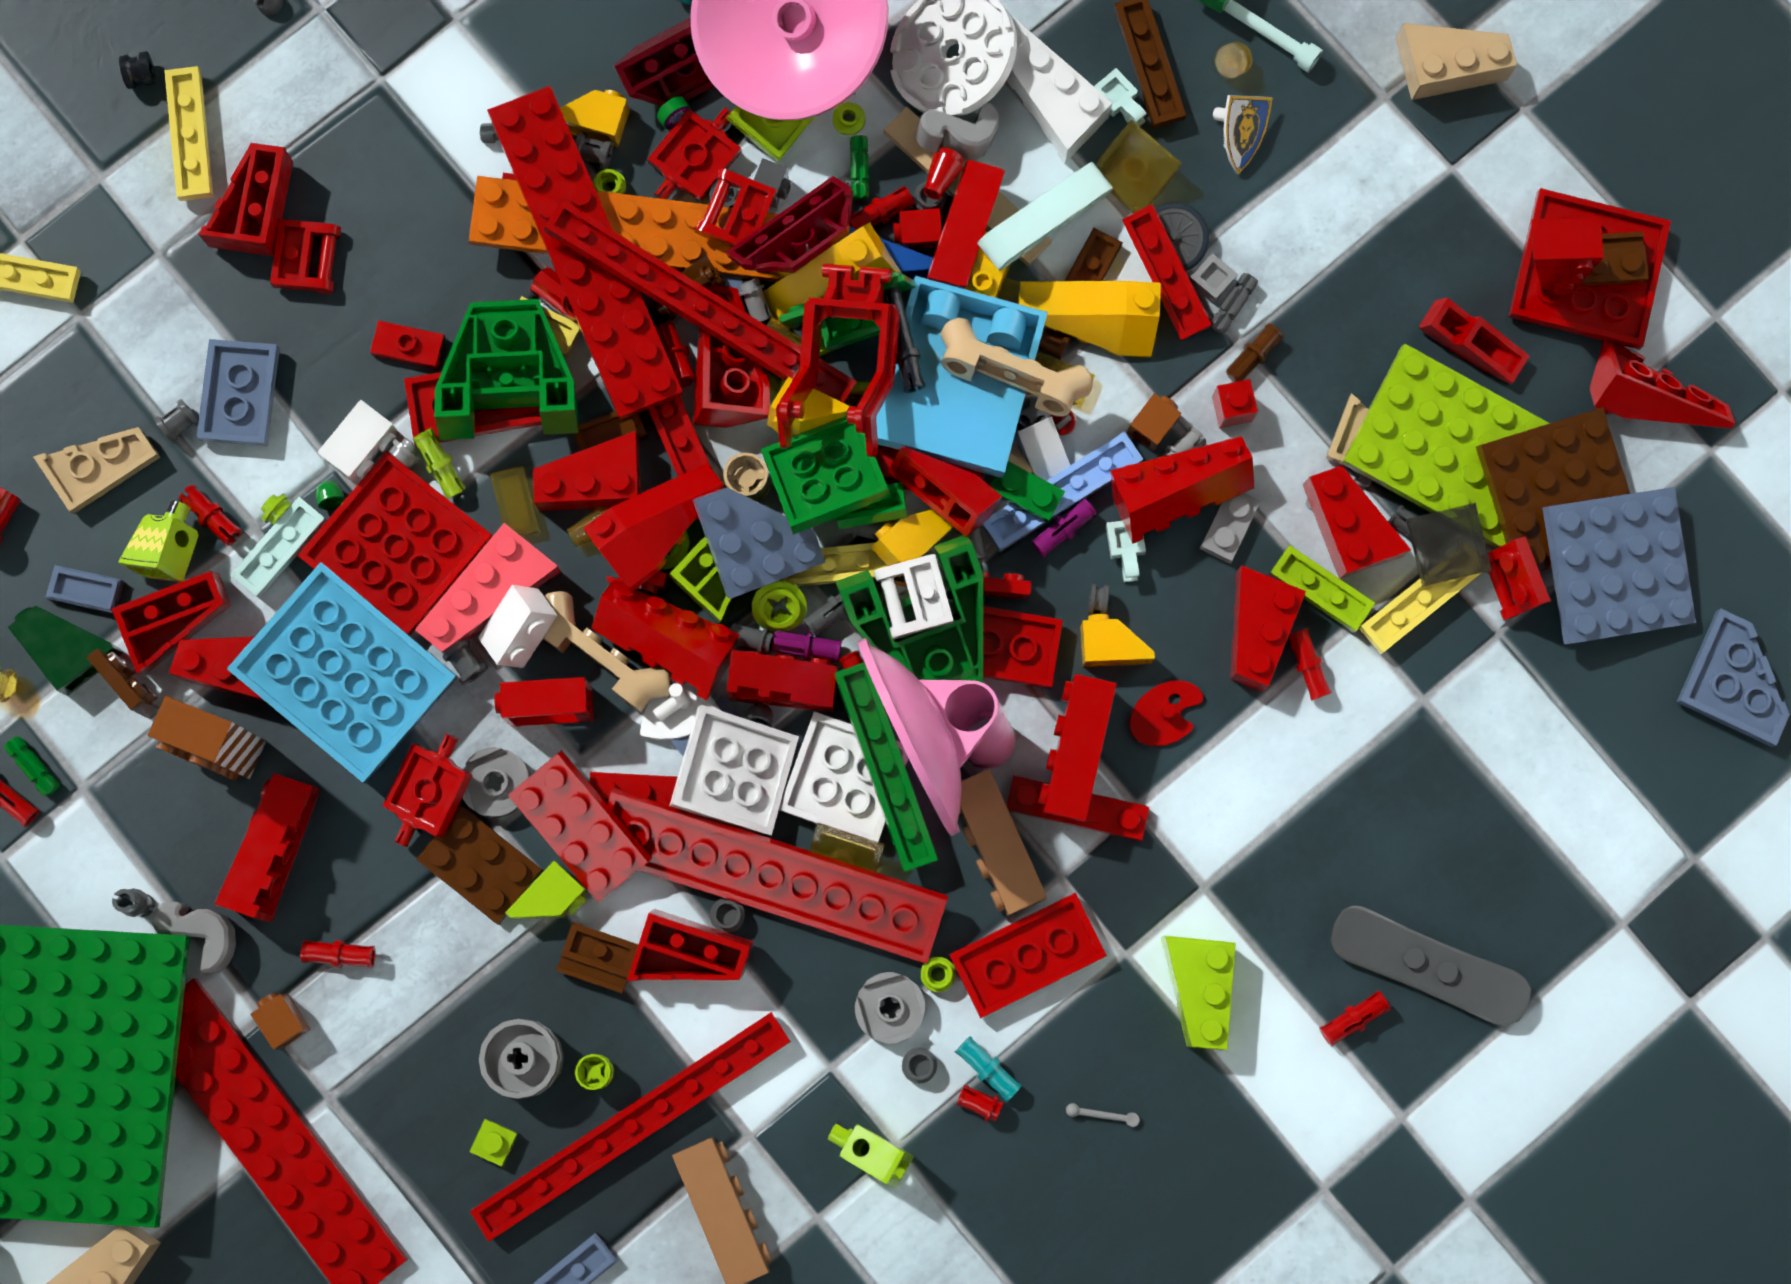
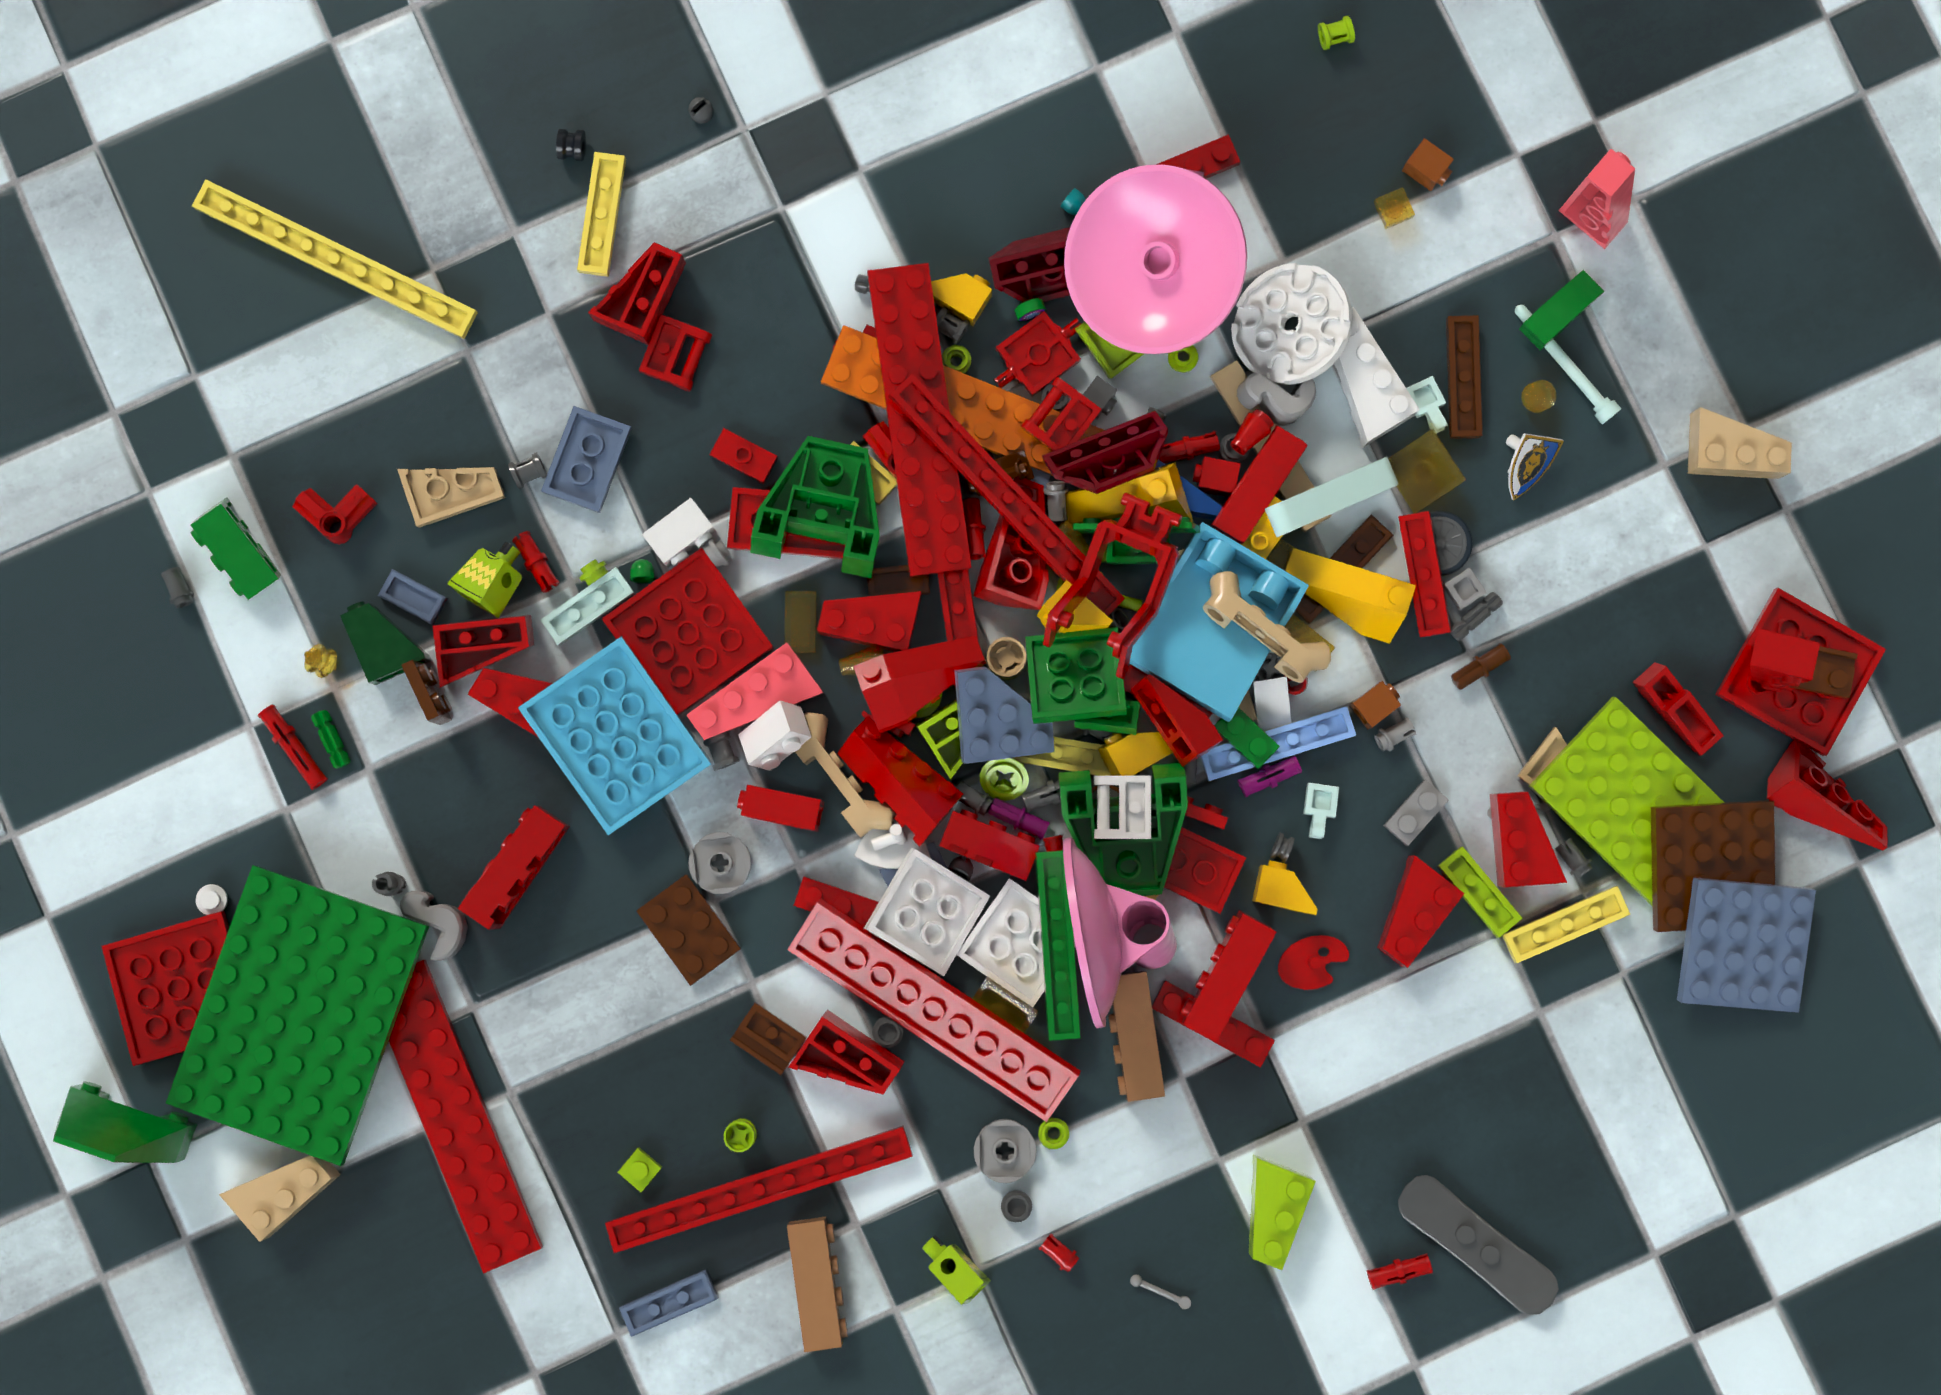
camera: 20 degrees right, 5 degrees up
dark orange brick [147,695,266,781] -> none
dark orange brick [250,992,311,1050] -> none
red pin [300,940,376,968] -> none
red plate [382,733,473,847] -> none
lime pin [412,428,466,499] -> none
light grey wheel [479,1019,564,1099] -> none
lime slope [505,861,588,920] -> none
plate [508,750,652,903] -> none
green axle [850,135,869,201] -> none
black pin [882,288,926,393] -> none
red plate [949,892,1107,1019] -> none
teal pin [955,1036,1022,1101] -> none
red wedge [1110,436,1255,544] -> none
red brick [1212,379,1258,429] -> none
red pin [1288,628,1332,701] -> none
clear smoke tile [1406,503,1492,587] -> none
red plate [1479,536,1551,621] -> none
sand blue plate [1676,608,1790,747] -> none

